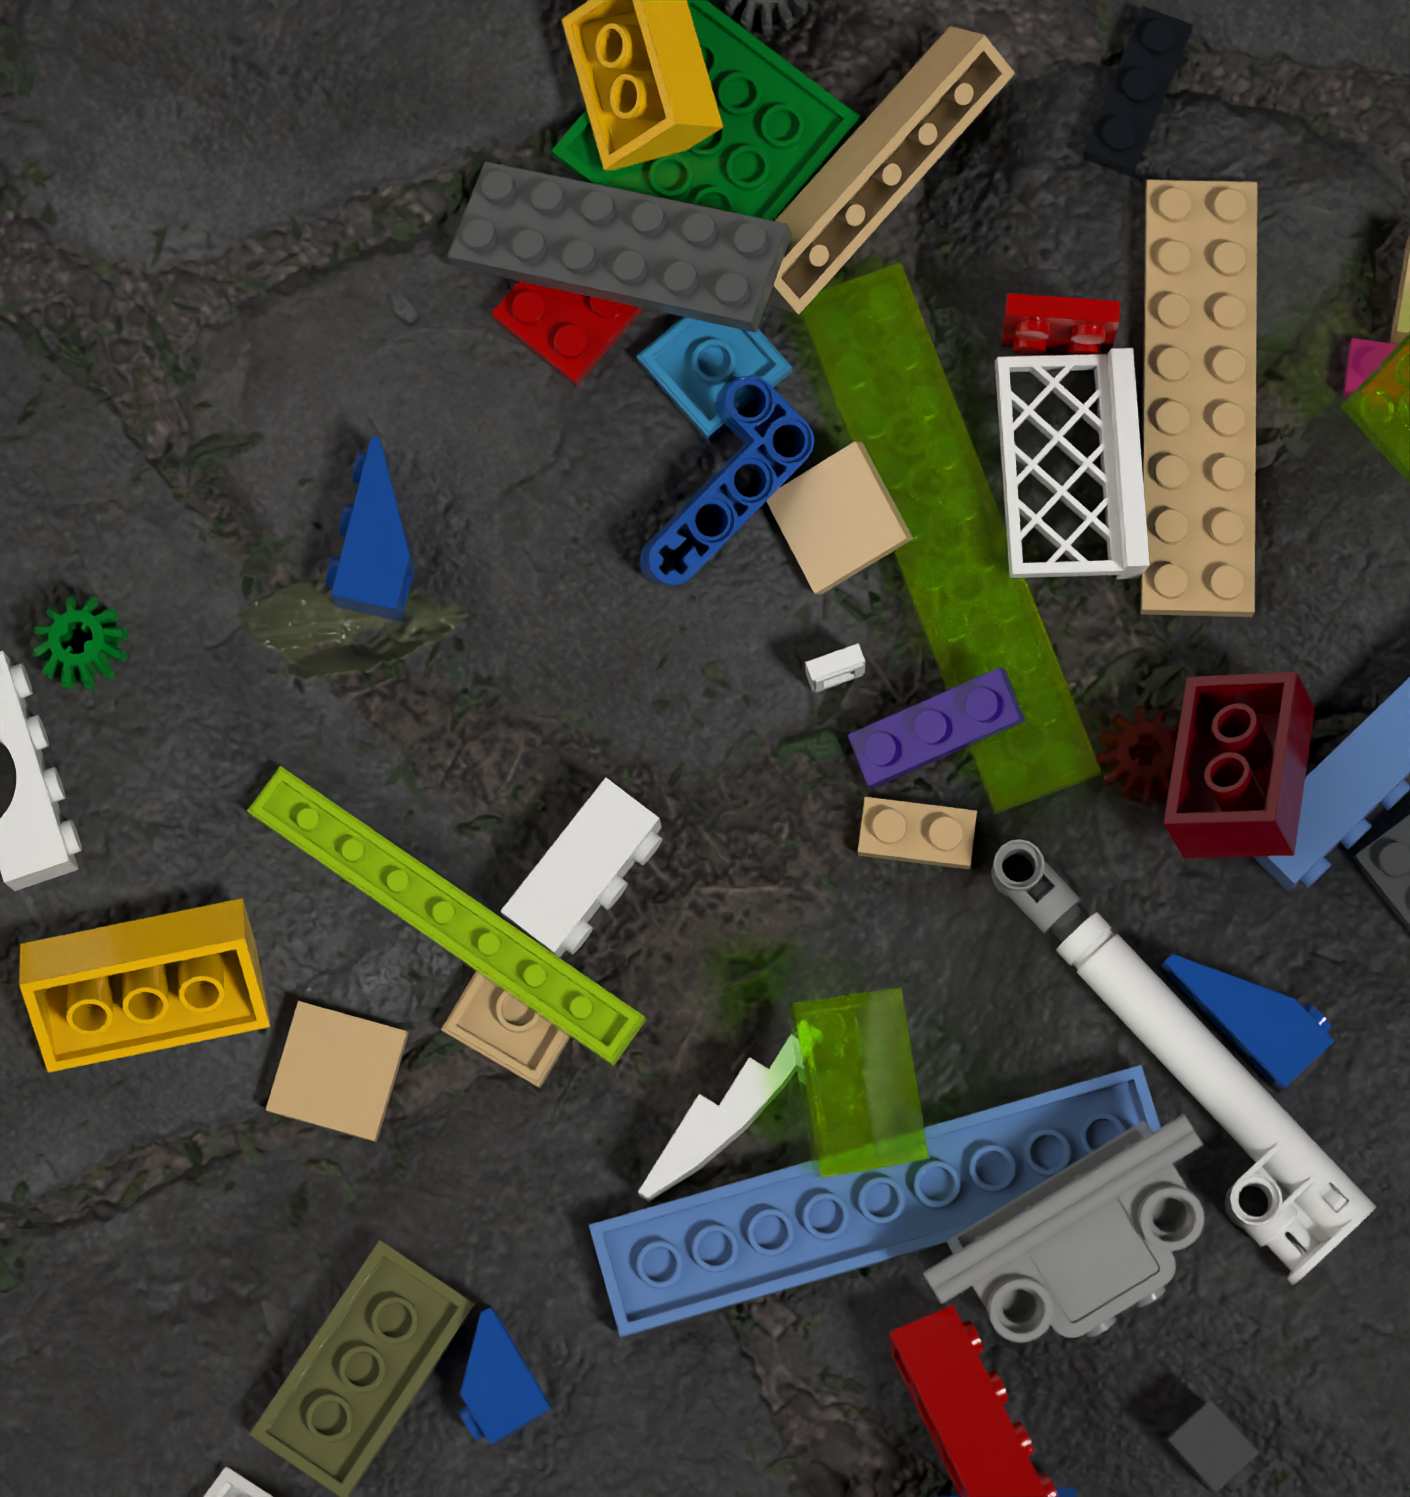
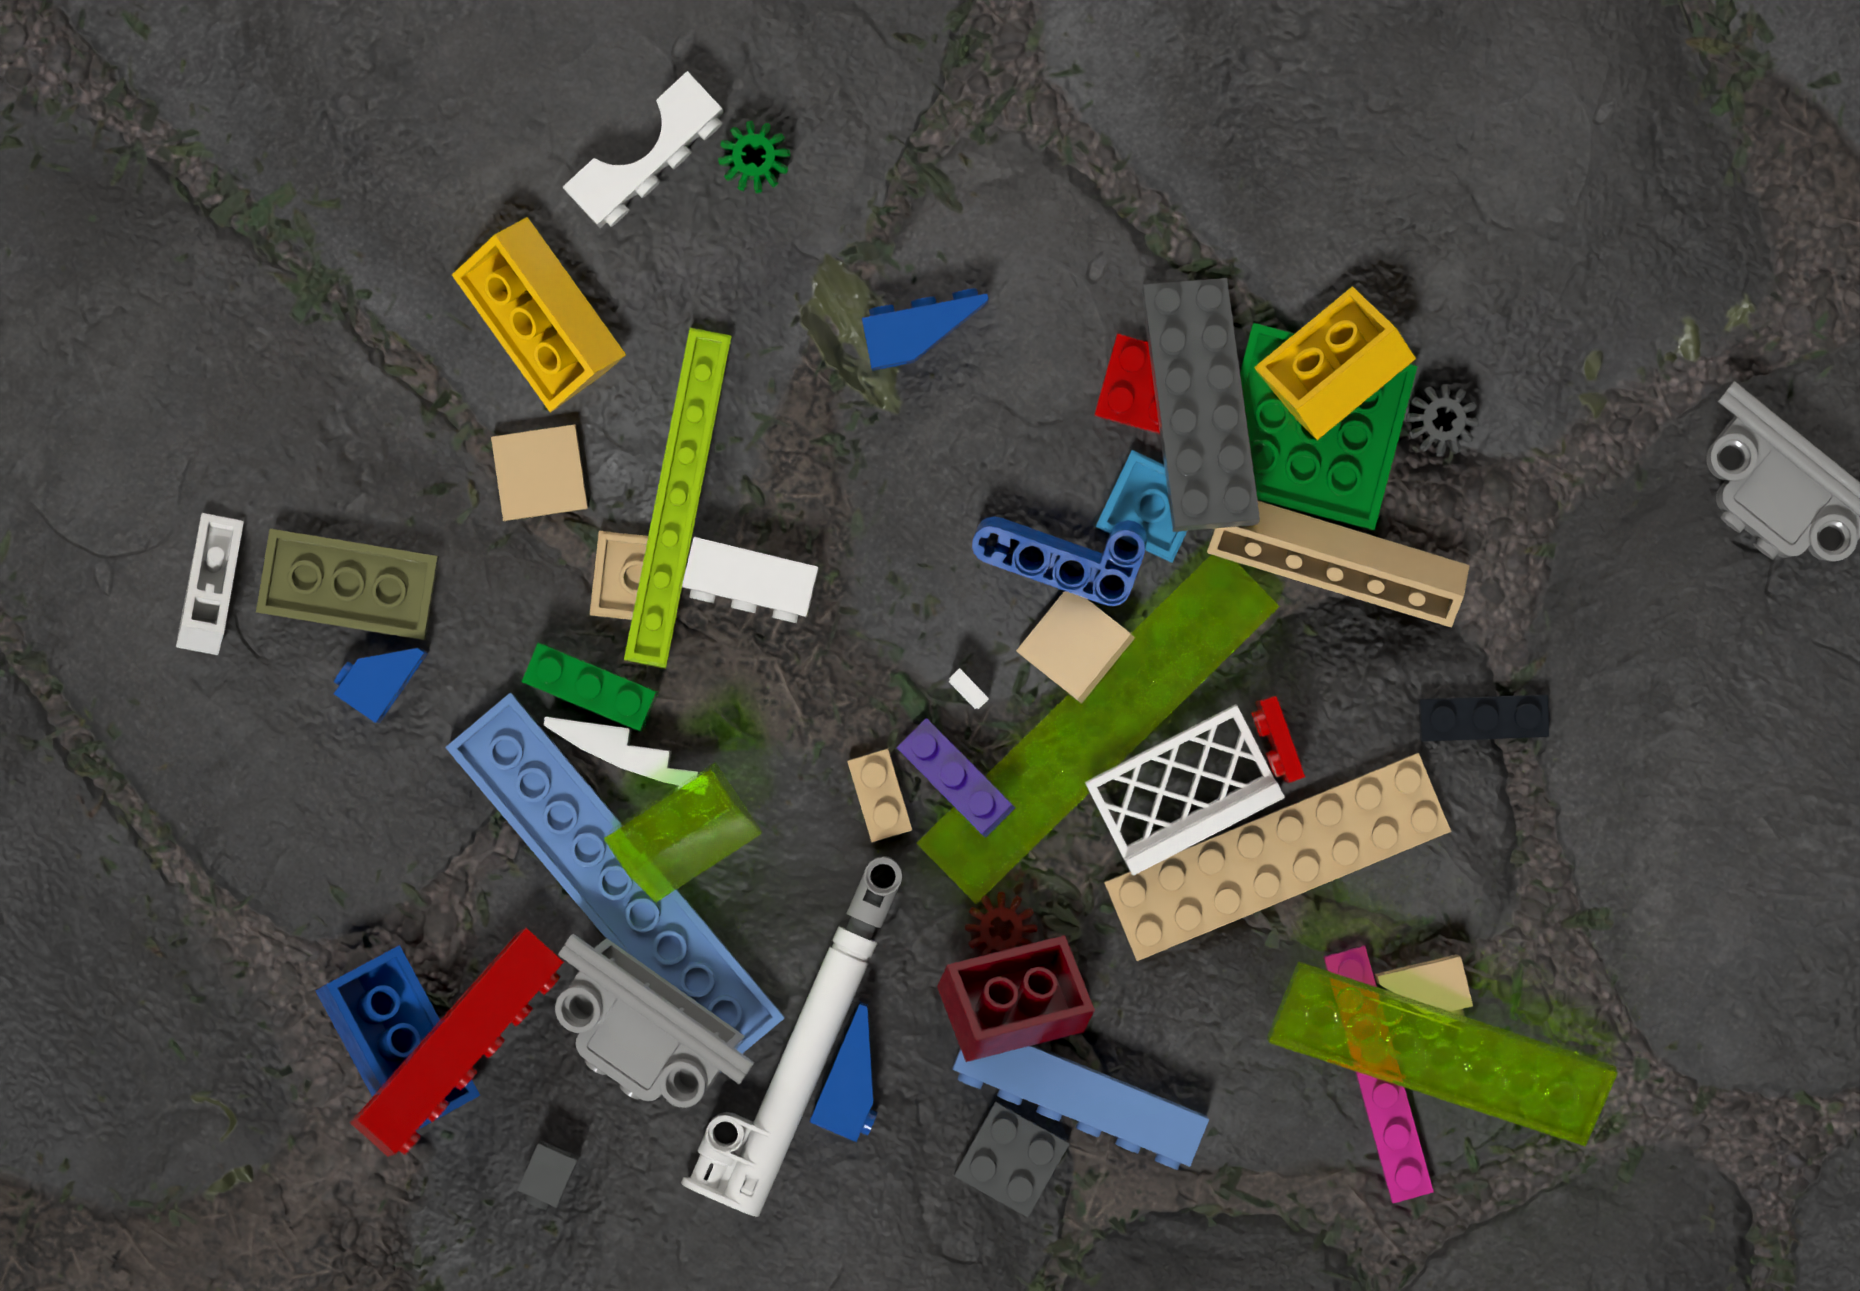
camera: 60 degrees right, 10 degrees up
none -> green brick [522,643,659,731]

